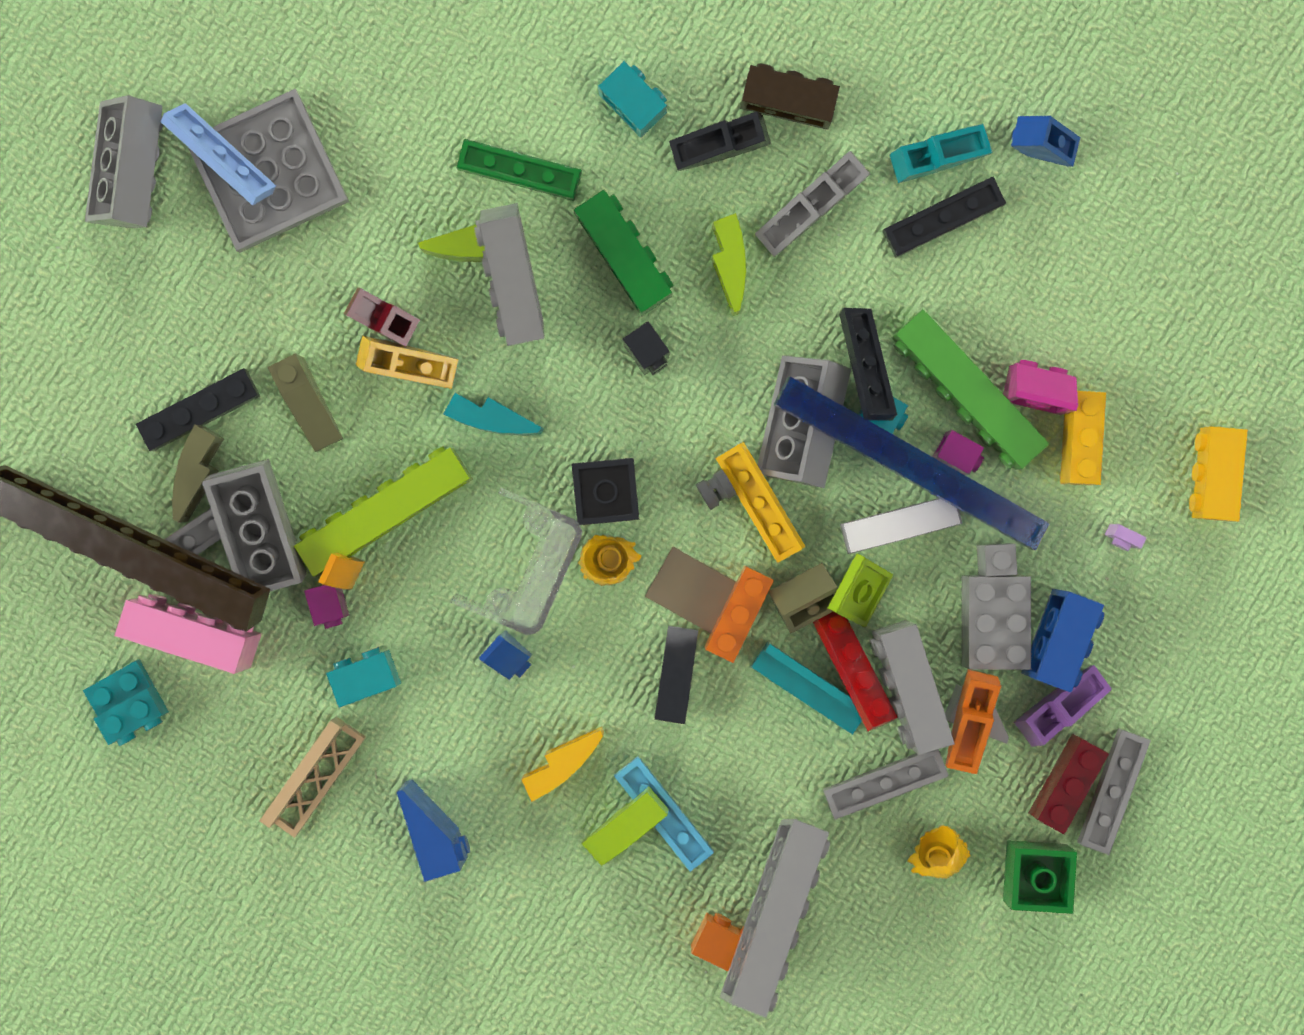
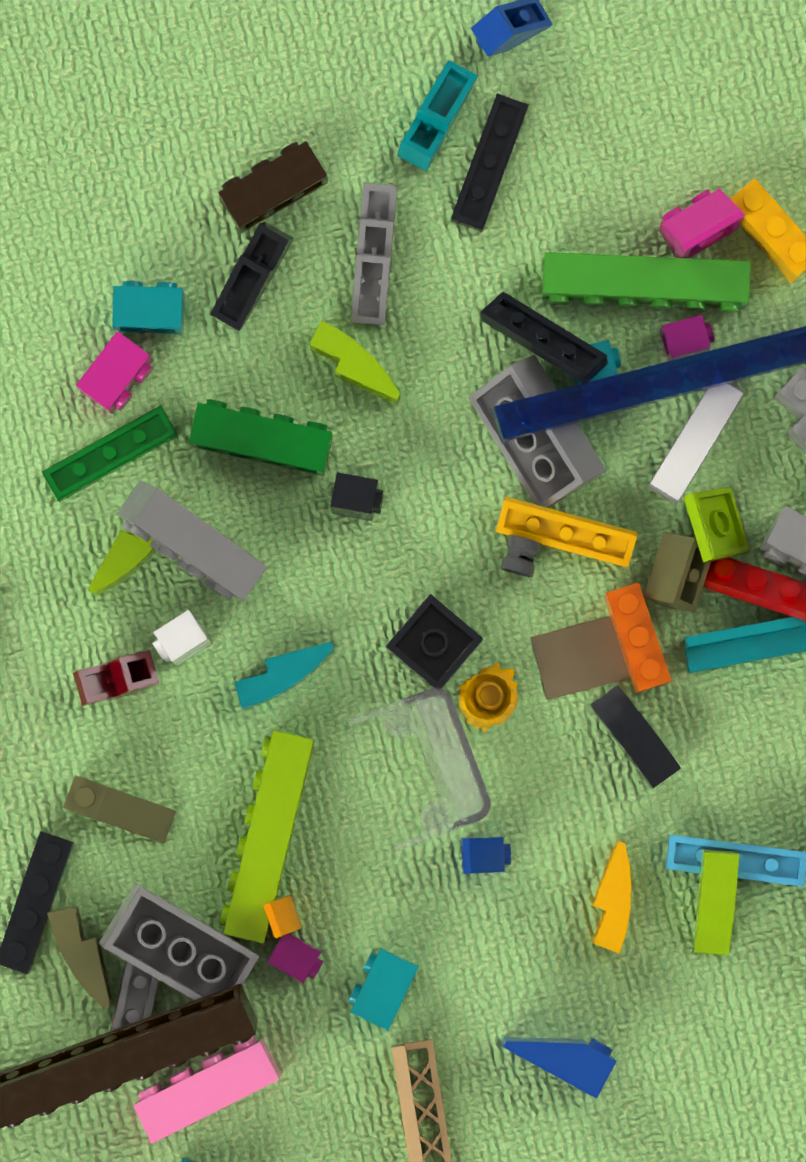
camera: 40 degrees left, 5 degrees down
yellow slope [356,335,459,389] -> none
none -> dark pink brick [76,331,153,414]
none -> white brick [152,610,212,666]

